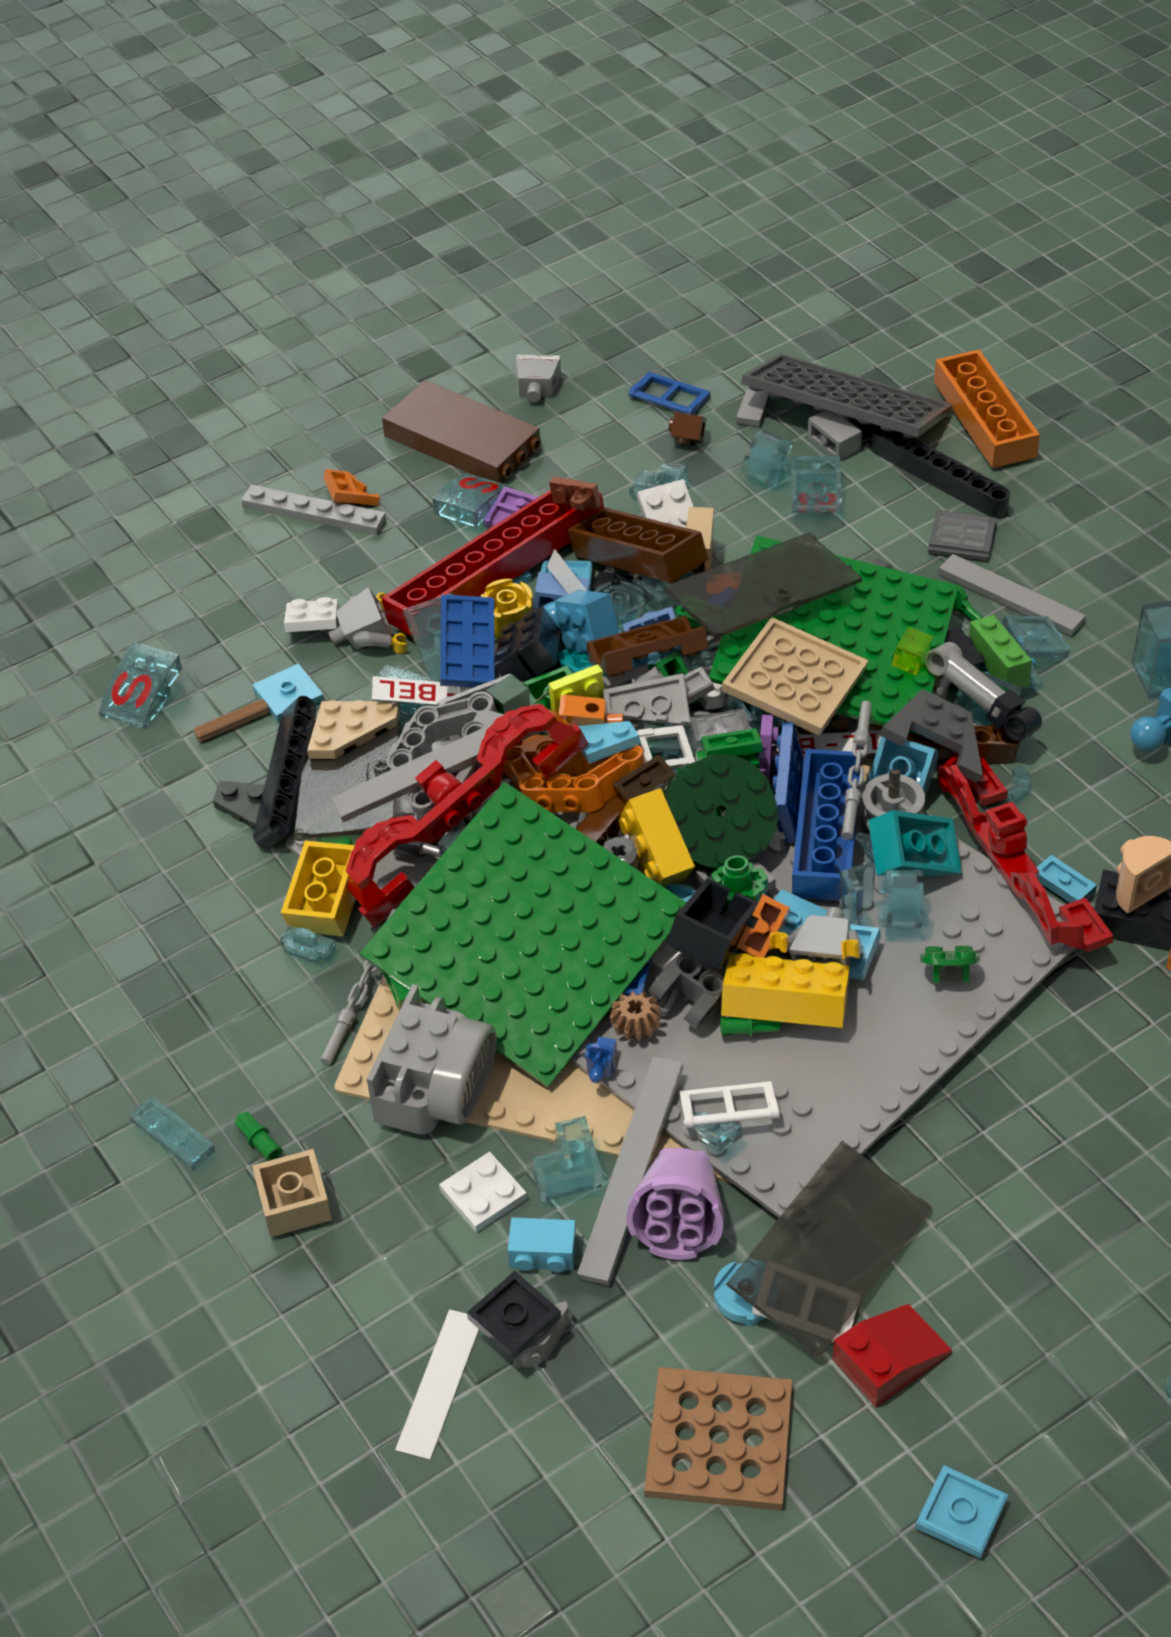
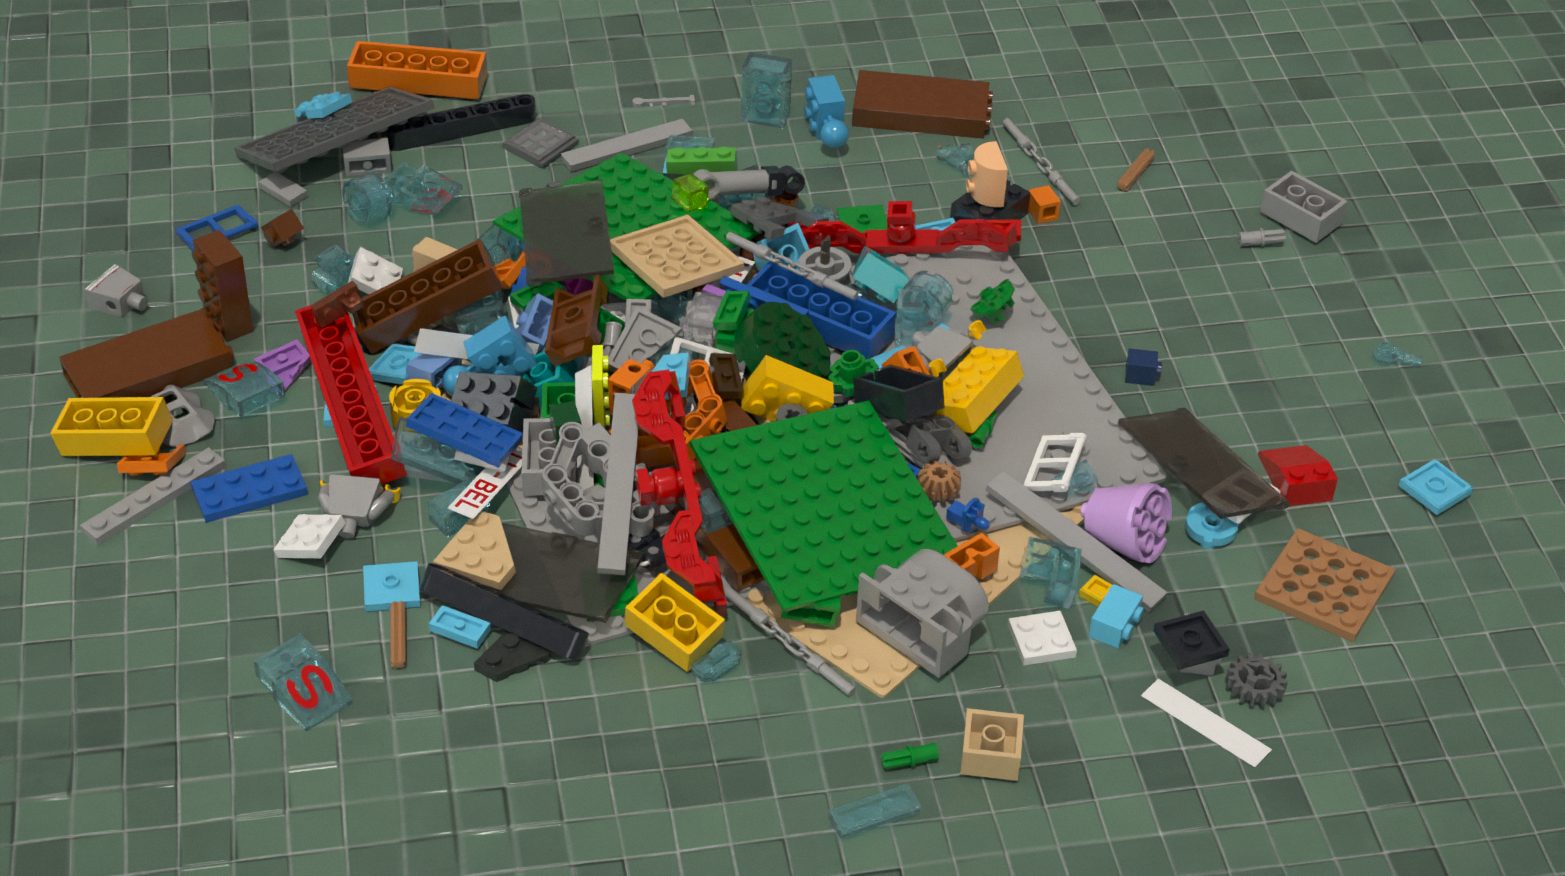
camera: 70 degrees left, 5 degrees down
none -> yellow brick [50,397,173,456]
none -> light grey piece [151,384,215,447]
none -> blue plate [190,454,308,523]
none -> reddish brown brick [192,230,253,342]
none -> medium azure plate [294,92,353,119]
none -> medium azure plate [428,605,491,649]
none -> light grey piece [632,95,695,108]
none -> green plate [837,205,887,233]
none -> orange brick [944,533,1000,579]
none -> yellow tile [1079,575,1112,607]
none -> dark blue brick [1125,348,1162,386]
none -> dark grey gear [1226,653,1288,707]

